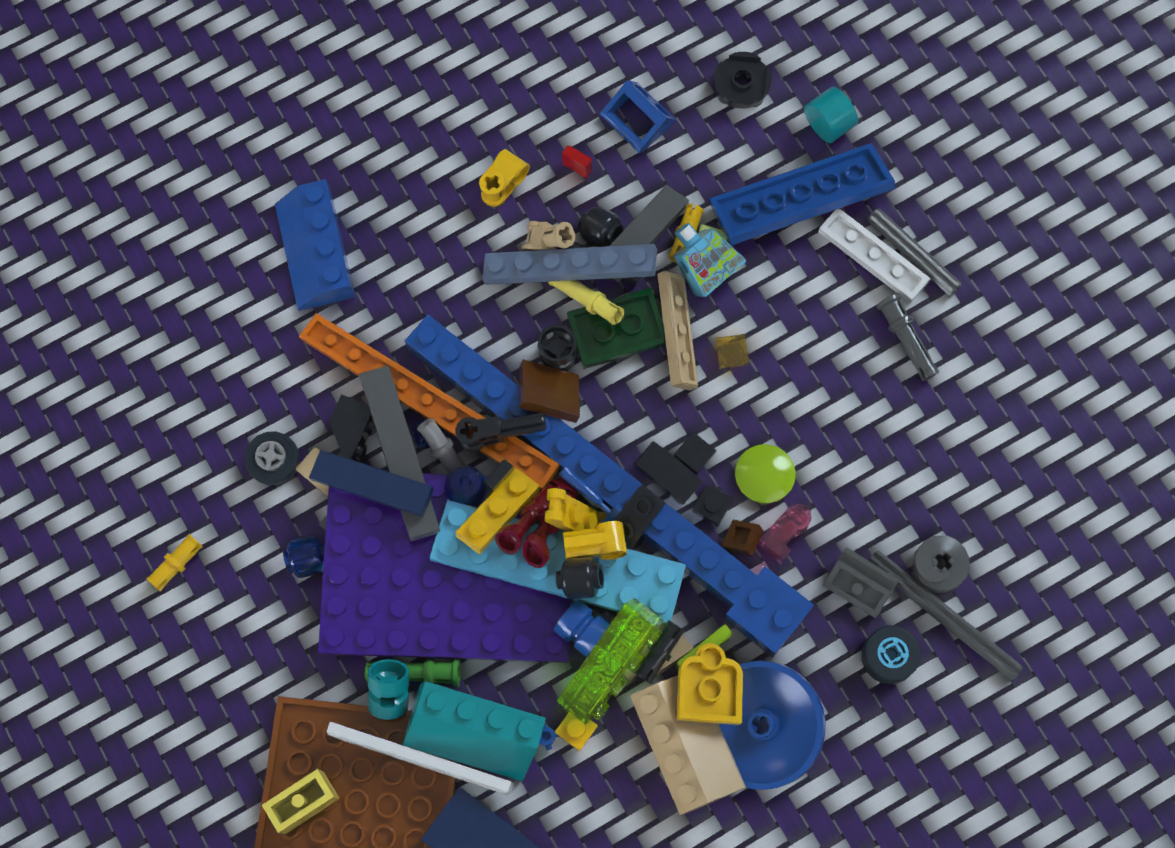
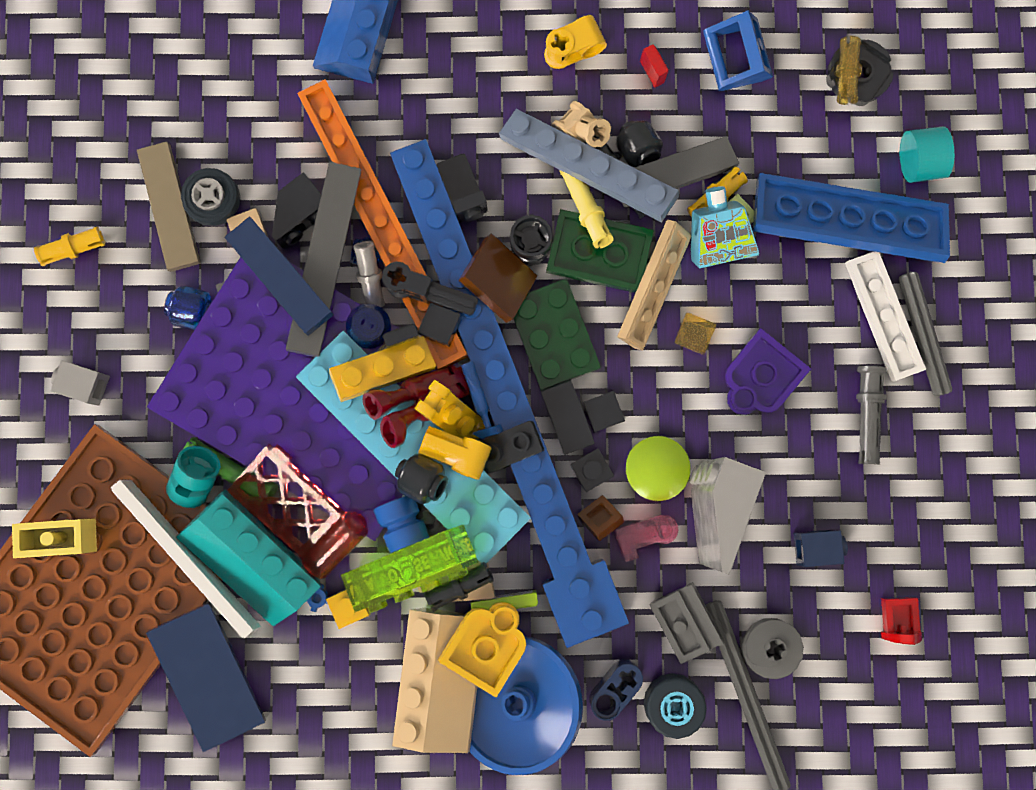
camera: 25 degrees right, 10 degrees up
none -> light grey brick [50,360,110,406]
none -> dark tan tile [137,142,201,272]
none -> clear red piece [227,444,368,579]
none -> black tile [418,302,462,347]
none -> black bracket [436,154,488,223]
none -> dark green plate [513,278,601,390]
none -> dark blue beam [589,659,643,721]
none -> light grey slope [689,457,766,575]
none -> dark purple plate [724,328,811,415]
none -> dark blue brick [793,529,848,567]
none -> clear yellow pin [836,36,862,105]
none -> red tile [881,597,922,645]

